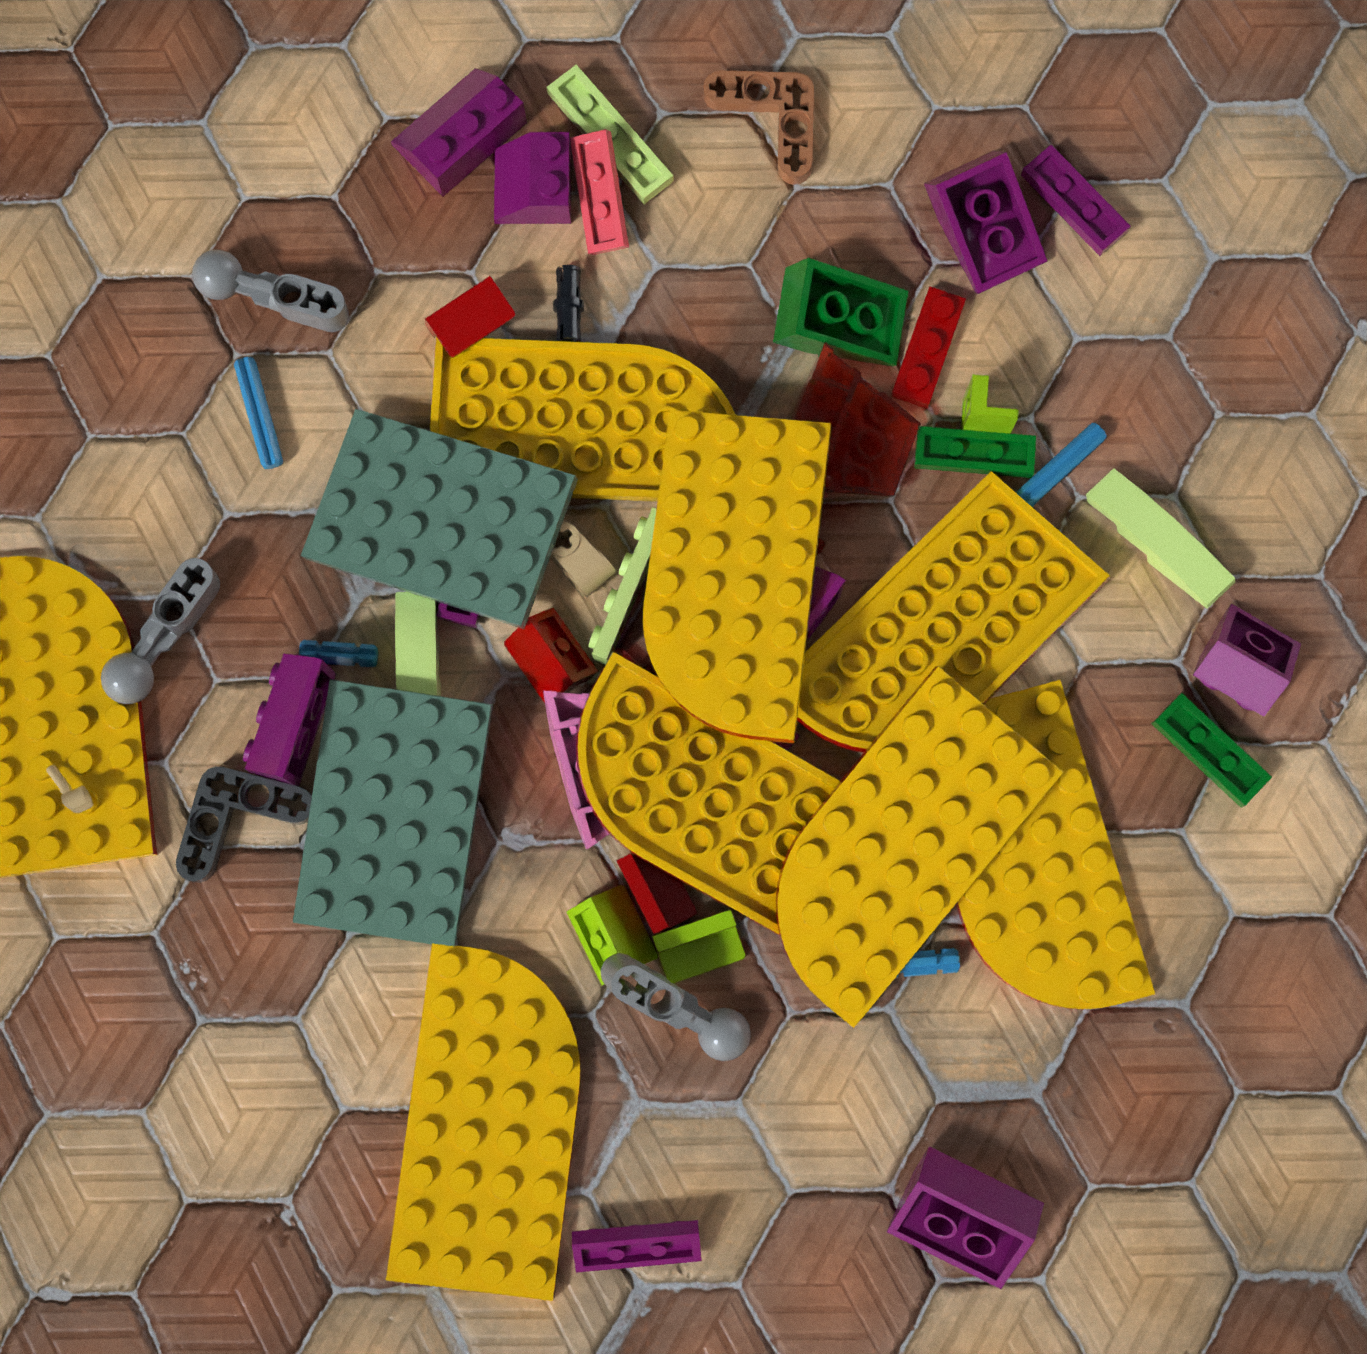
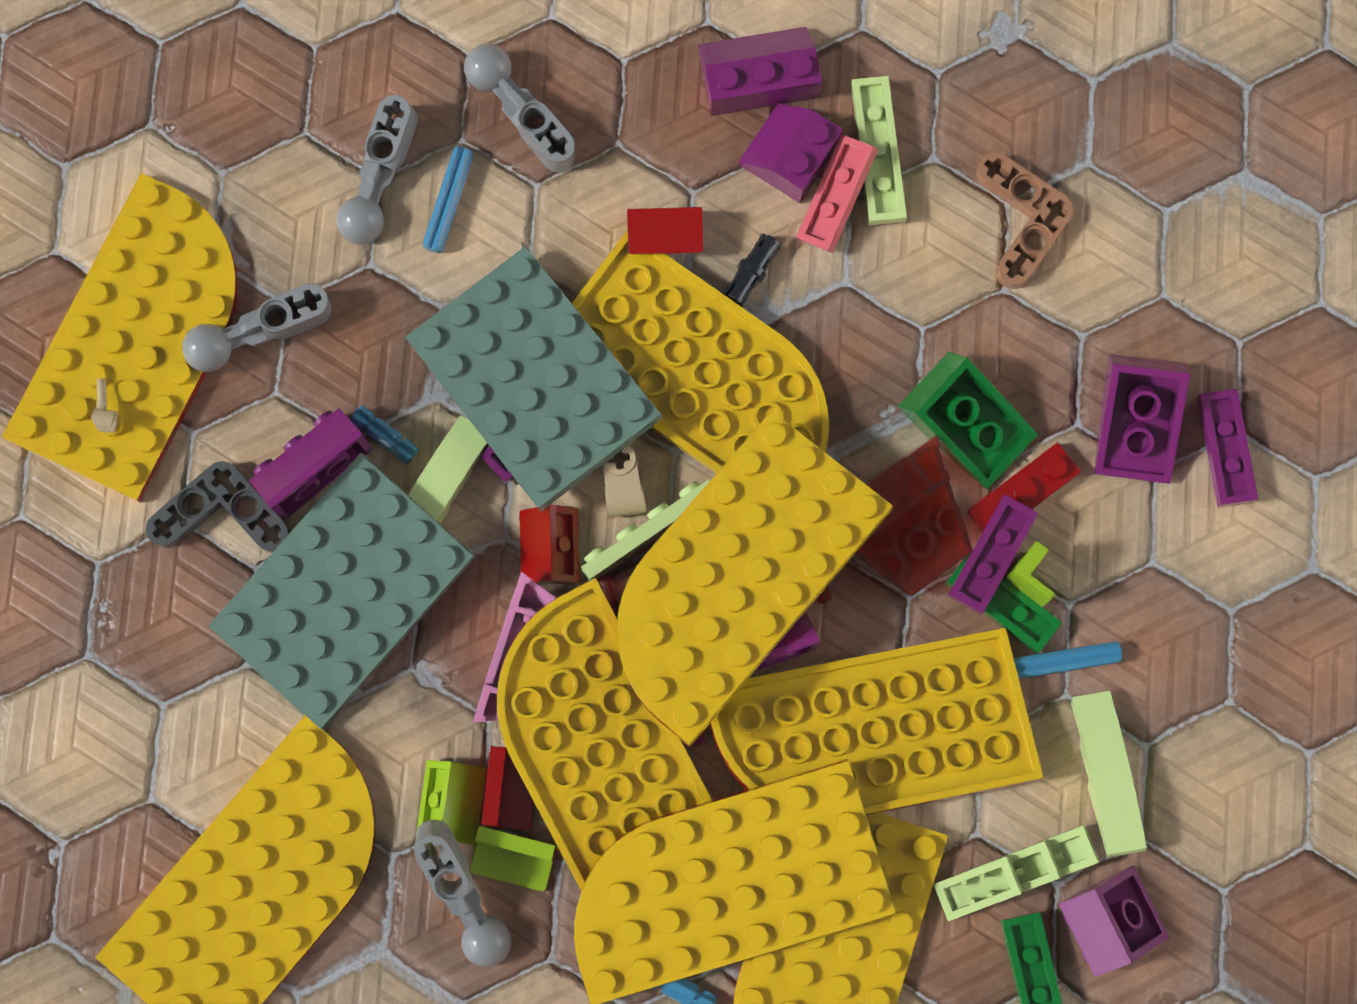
camera: 30 degrees right, 0 degrees up
none -> light grey beam [336,95,418,245]
none -> yellowish green slope [933,825,1100,921]
none -> magenta plate [947,494,1039,615]

